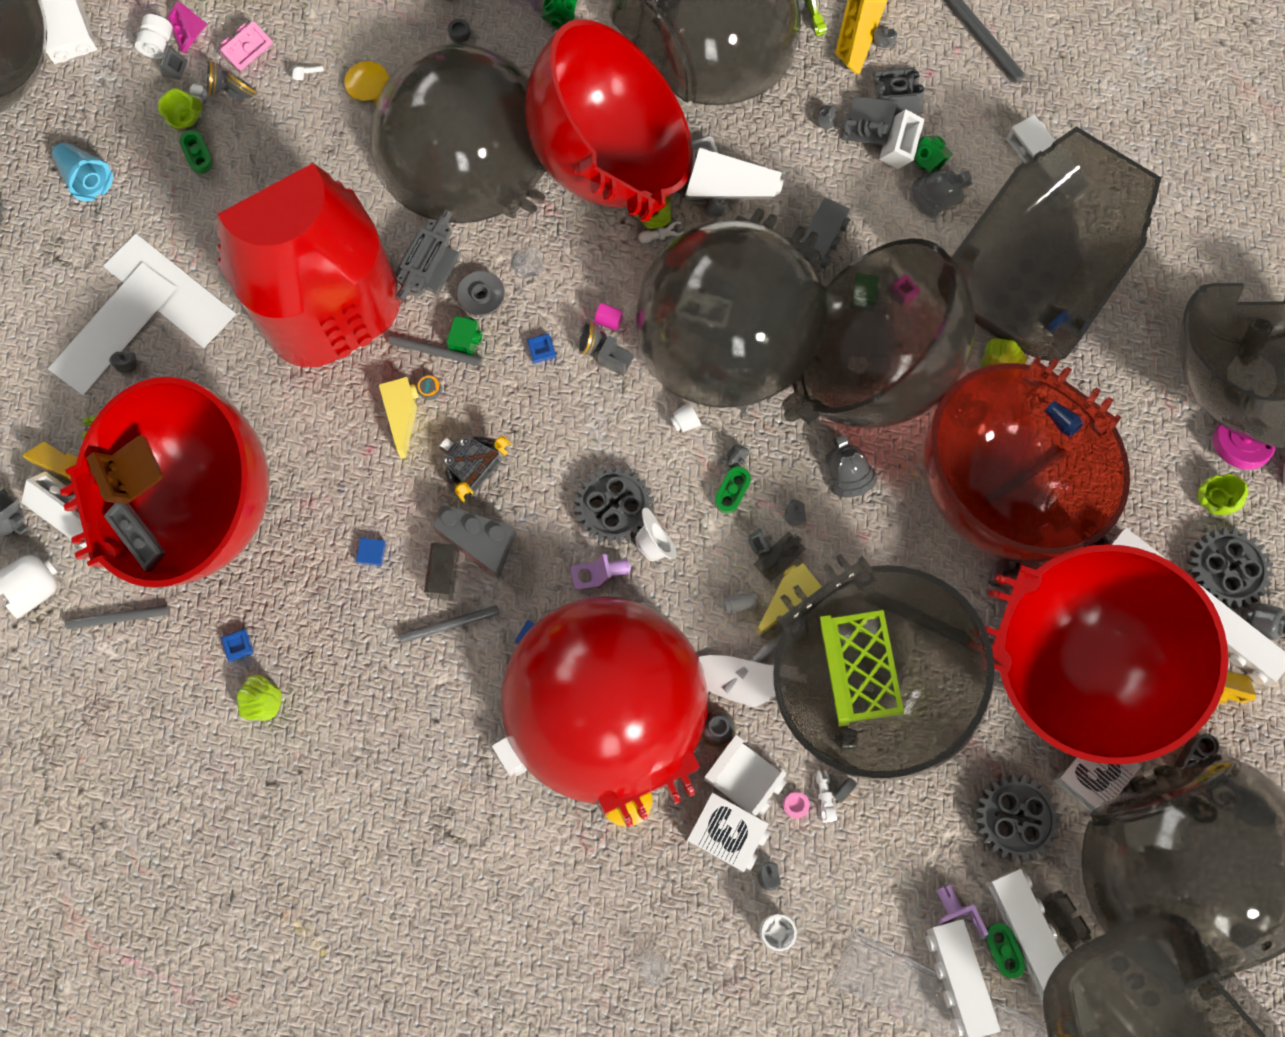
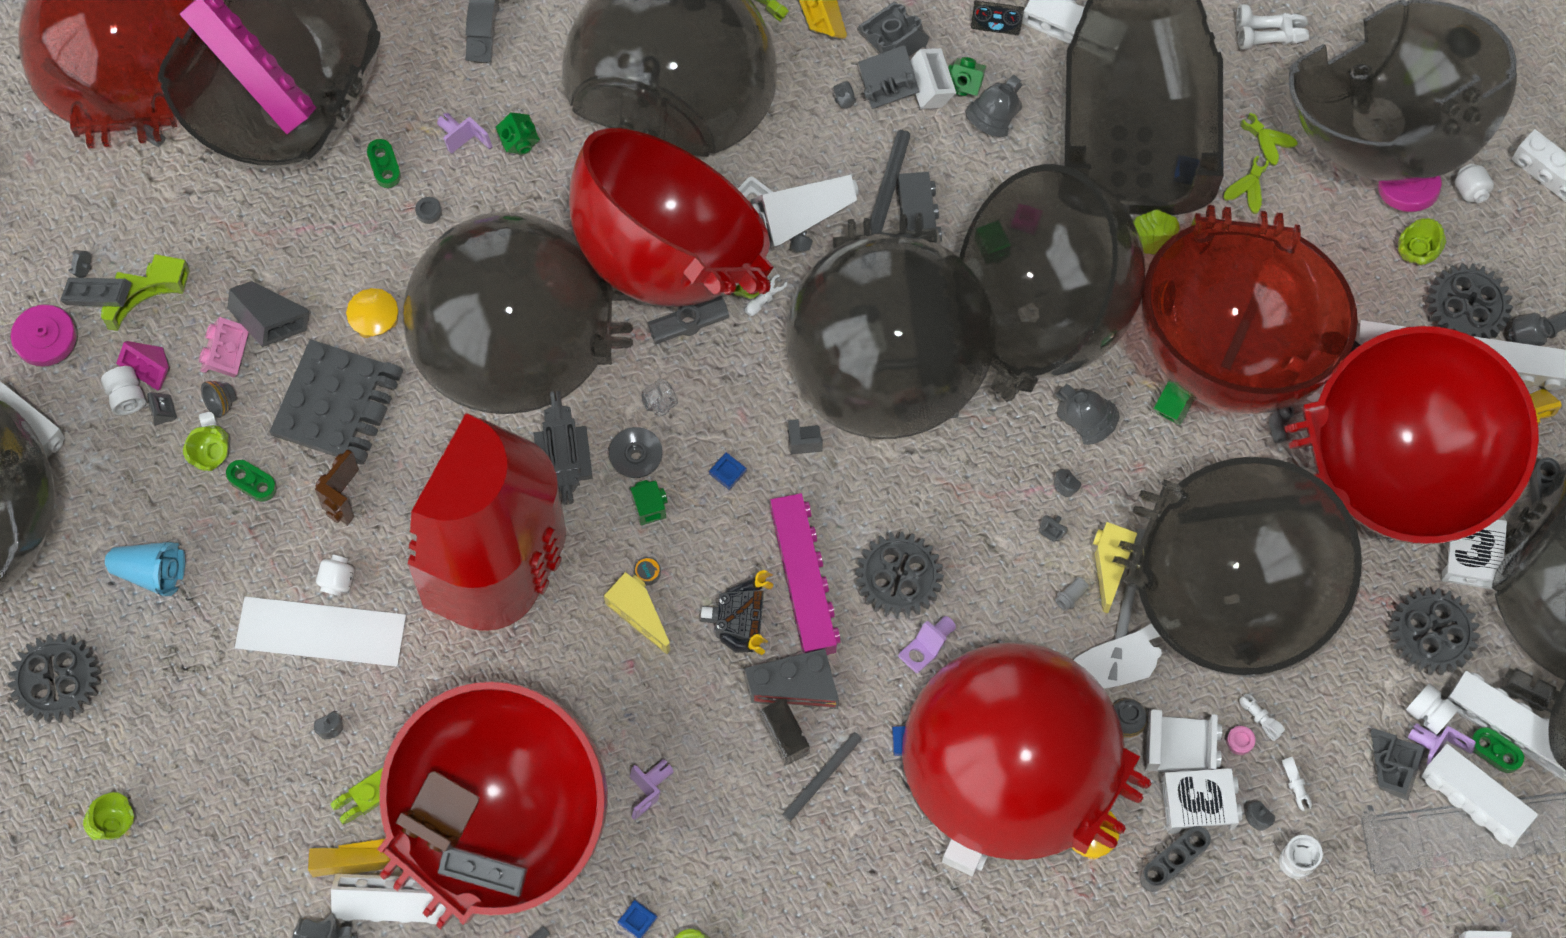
camera: 35 degrees left, 5 degrees down
white sticker [48,262,177,395] -> none
dark grey piece [225,72,258,103] -> none
white hand [291,65,323,80] -> none
blue tile [356,537,386,567] -> none
dark grey bar [388,335,483,367] -> none
dark grey piece [579,321,606,355] -> none
dark pink brick [594,303,624,332] -> none
white piece [635,508,677,561] -> none
white hat [670,402,701,432] -> none
green plate [715,467,751,514] -> none
dark grey piece [724,443,749,469] -> none
clear smoke hinge [753,531,806,582] -> none
lime fence [820,610,904,727] -> none
dark grey tile [834,777,858,803] -> none
dark blue cone [1044,401,1084,437] -> none
none -> dark grey slope [227,281,309,347]
none -> dark grey hinge [269,339,403,465]
none -> reddish brown bracket [315,449,359,526]
none -> white head [316,555,355,596]
none -> lavender bracket [630,759,674,820]
none -> dark grey piece [648,296,729,344]
none -> dark pink brick [770,493,841,655]
none -> dark grey axle [858,129,910,267]
none -> slope [971,0,1024,36]
none -> dark grey beam [1140,826,1211,892]
none -> green brick [1153,381,1195,426]
none -> lime piece [1223,156,1269,214]
none -> white piece [1236,4,1309,50]
none -> lime piece [1240,113,1298,166]
none -> white piece [1282,757,1312,811]
none -> dark grey slope [1371,728,1425,801]
none -> white wheel [1406,683,1460,735]

